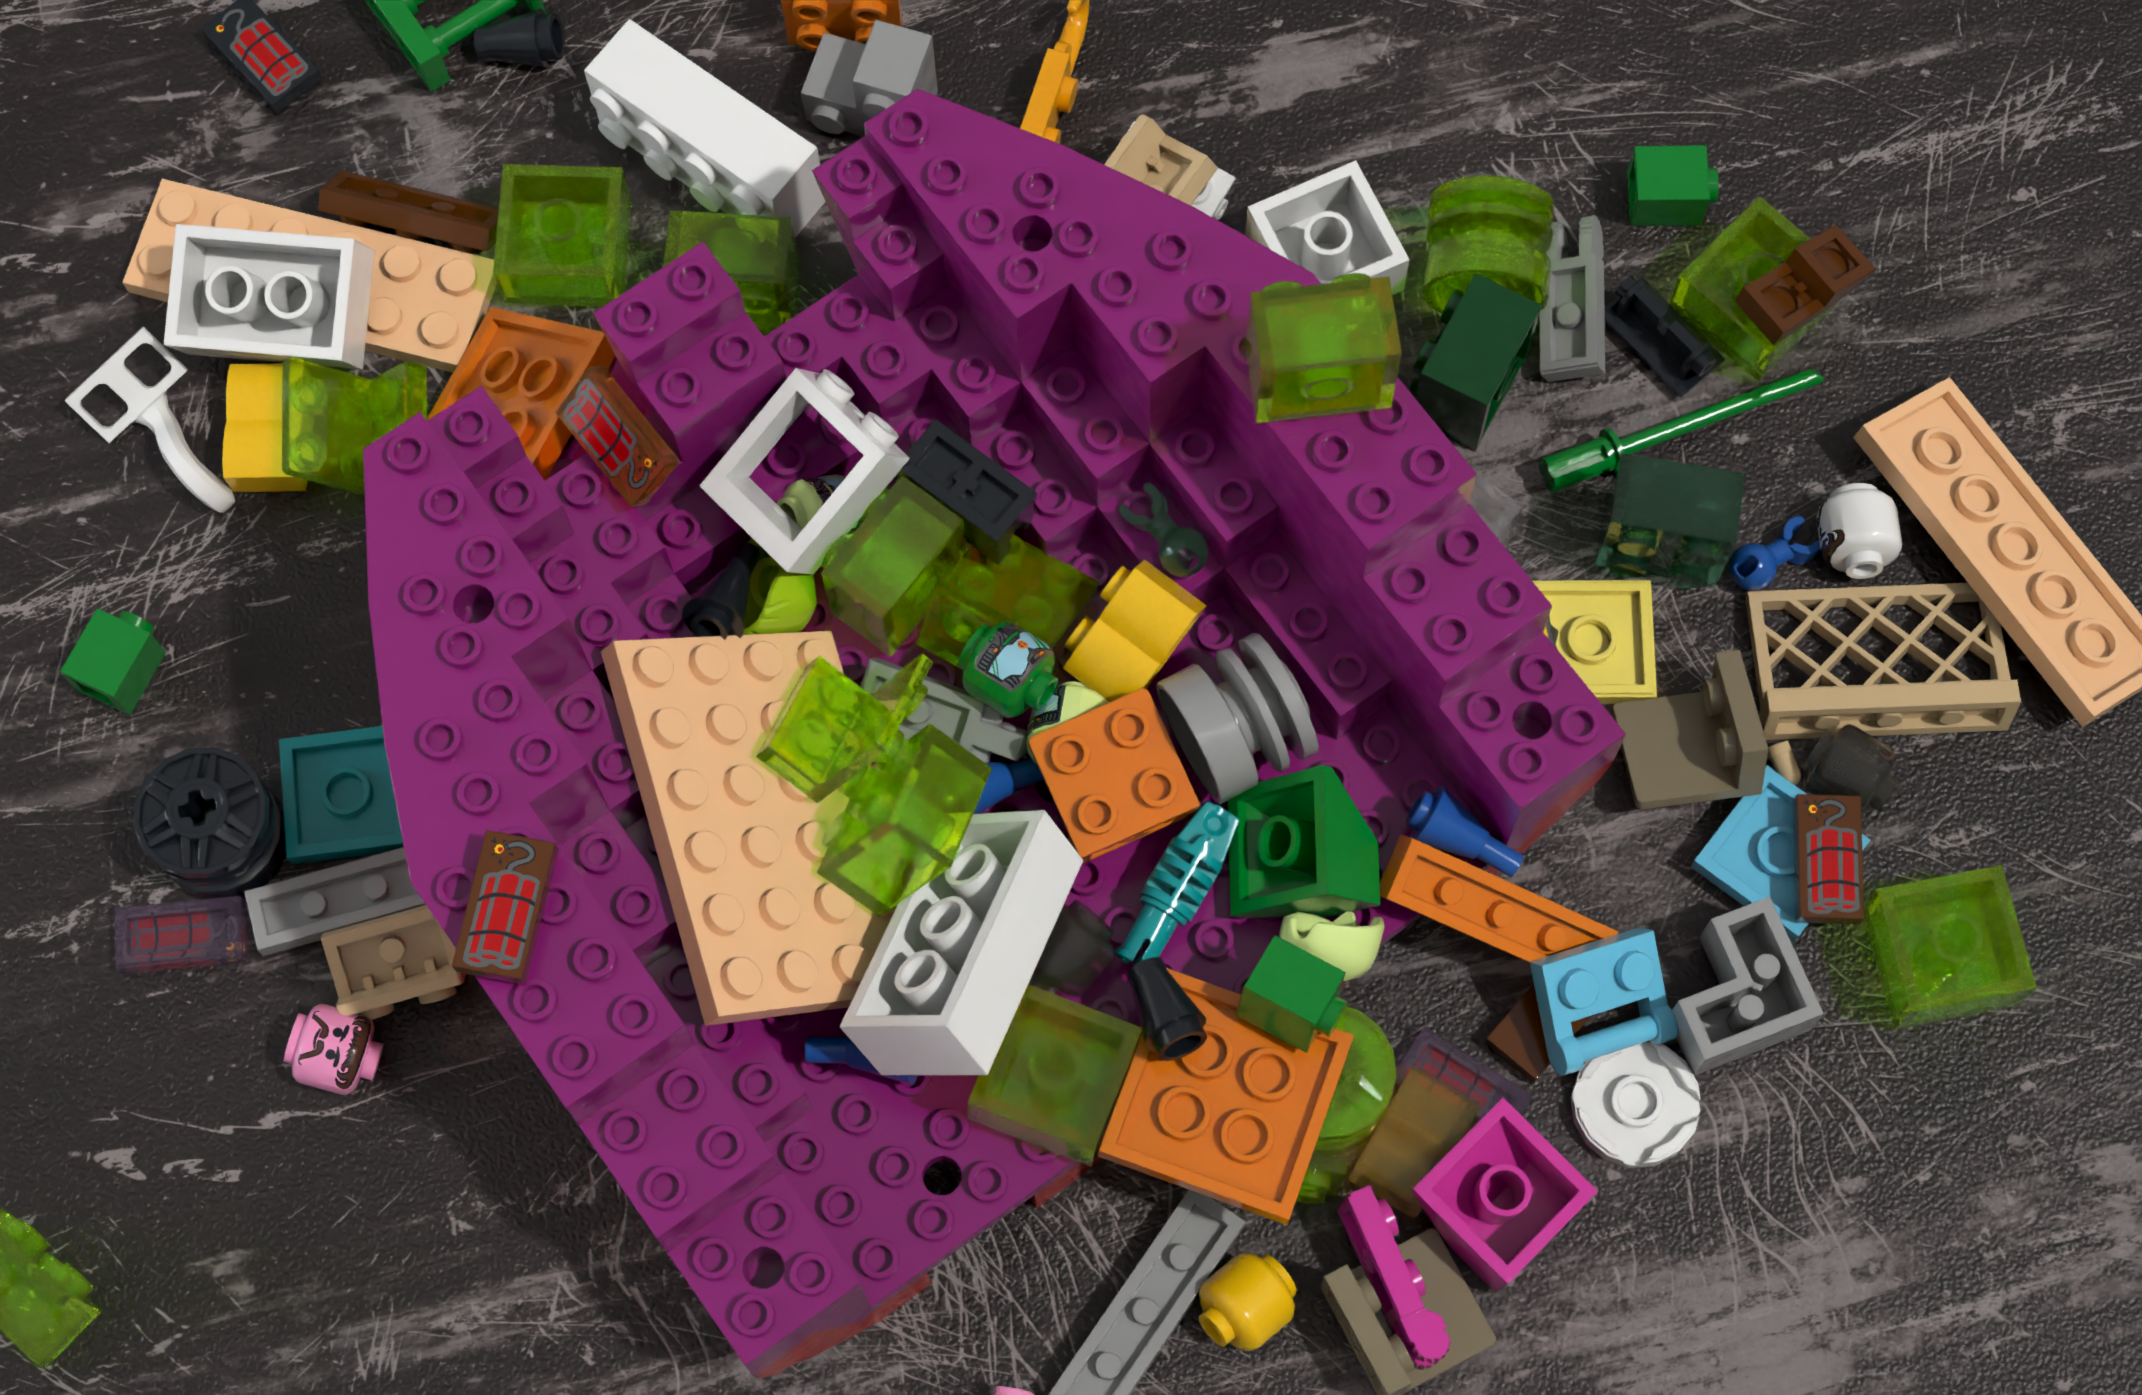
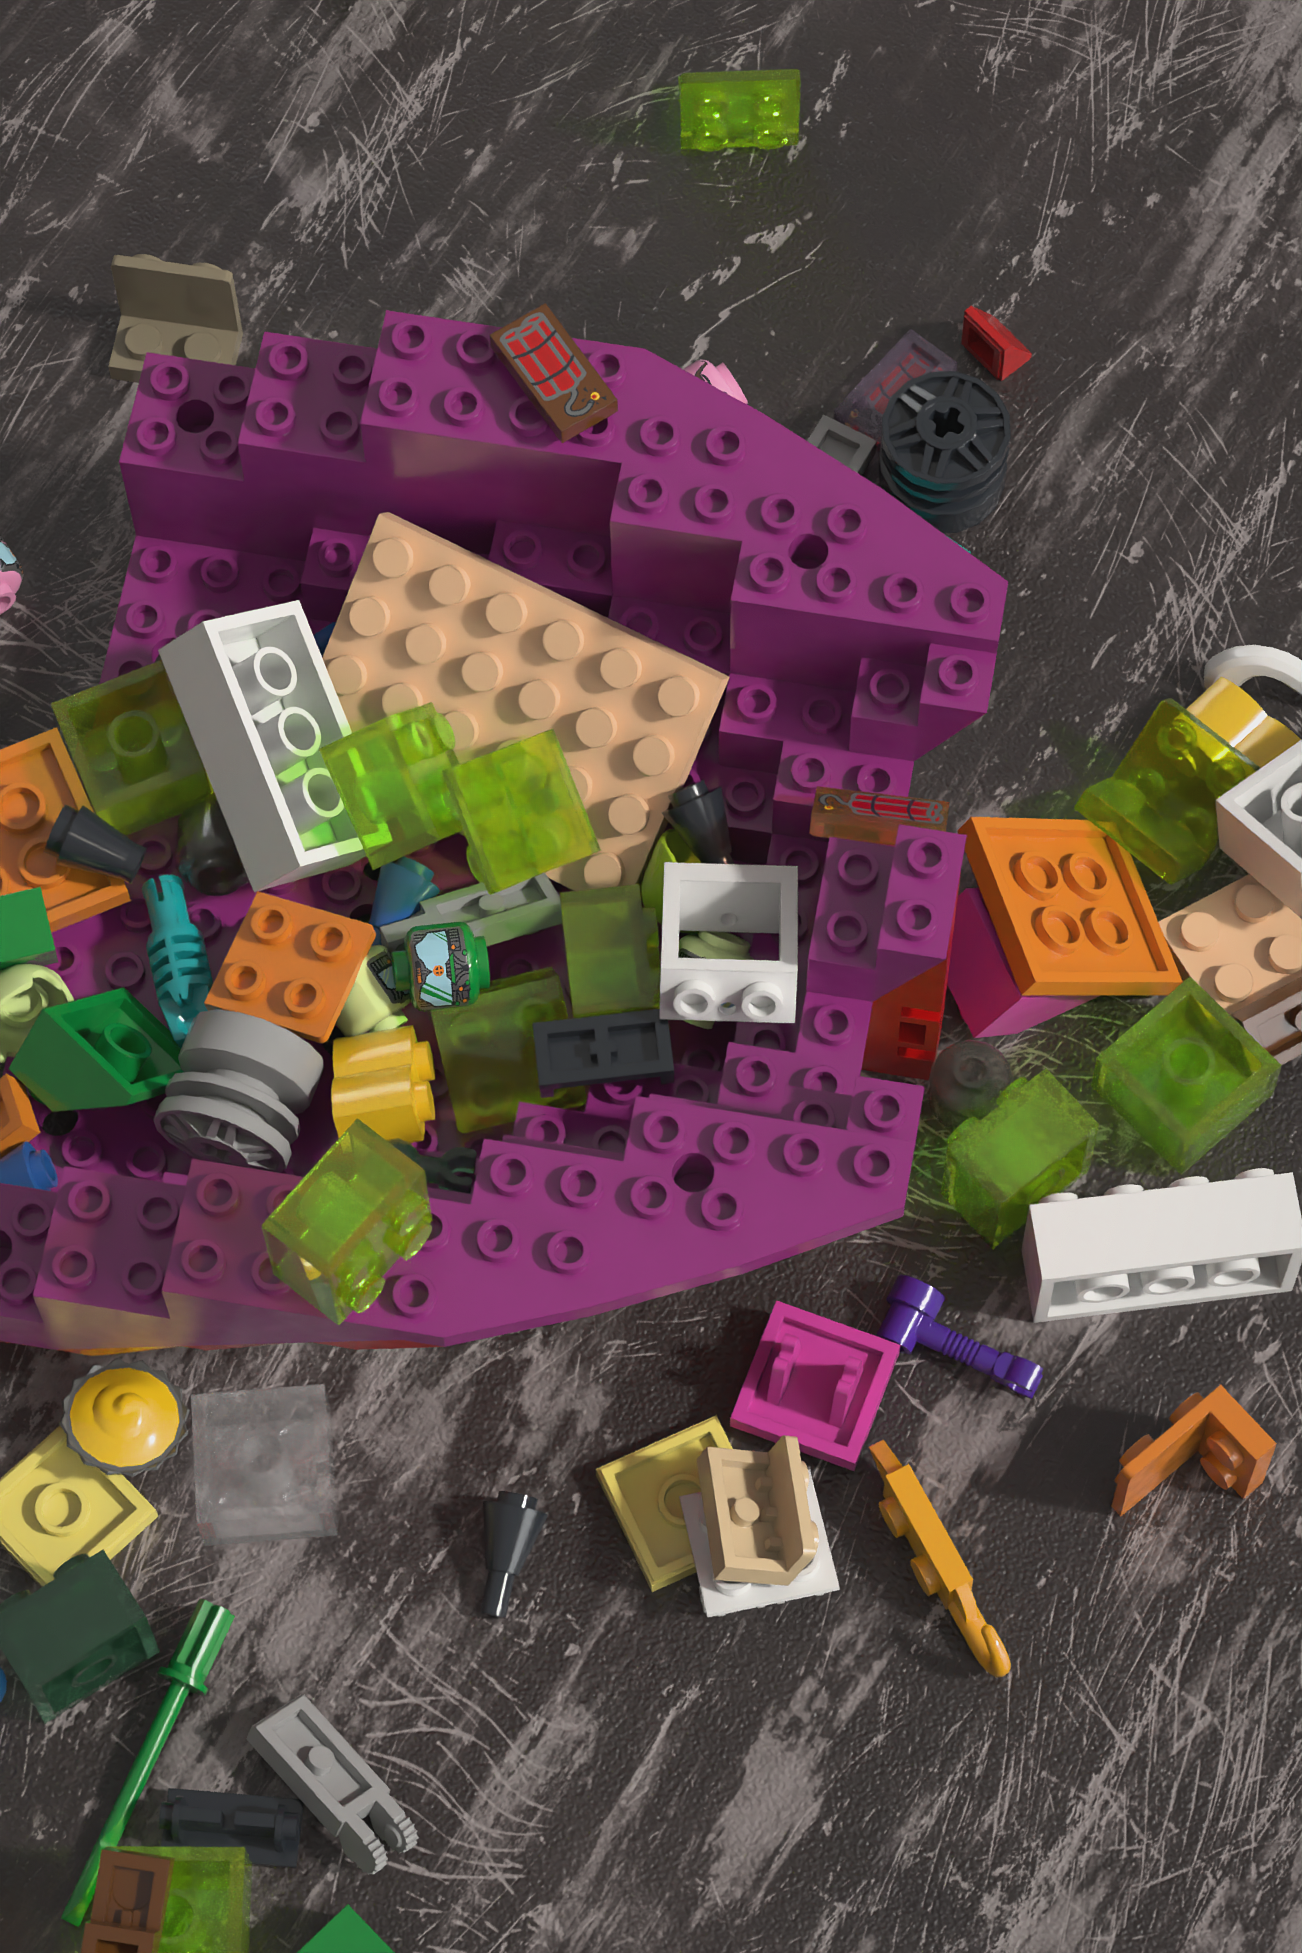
camera: 135 degrees right, 5 degrees down
green brick [60,608,167,716] -> none
light grey brick [801,19,938,137] -> none
white brick [1245,160,1409,314] -> none
dark green brick [1409,273,1542,452] -> none
clear neon green wheel [1422,175,1555,313] -> none
none -> red slope [961,306,1032,381]

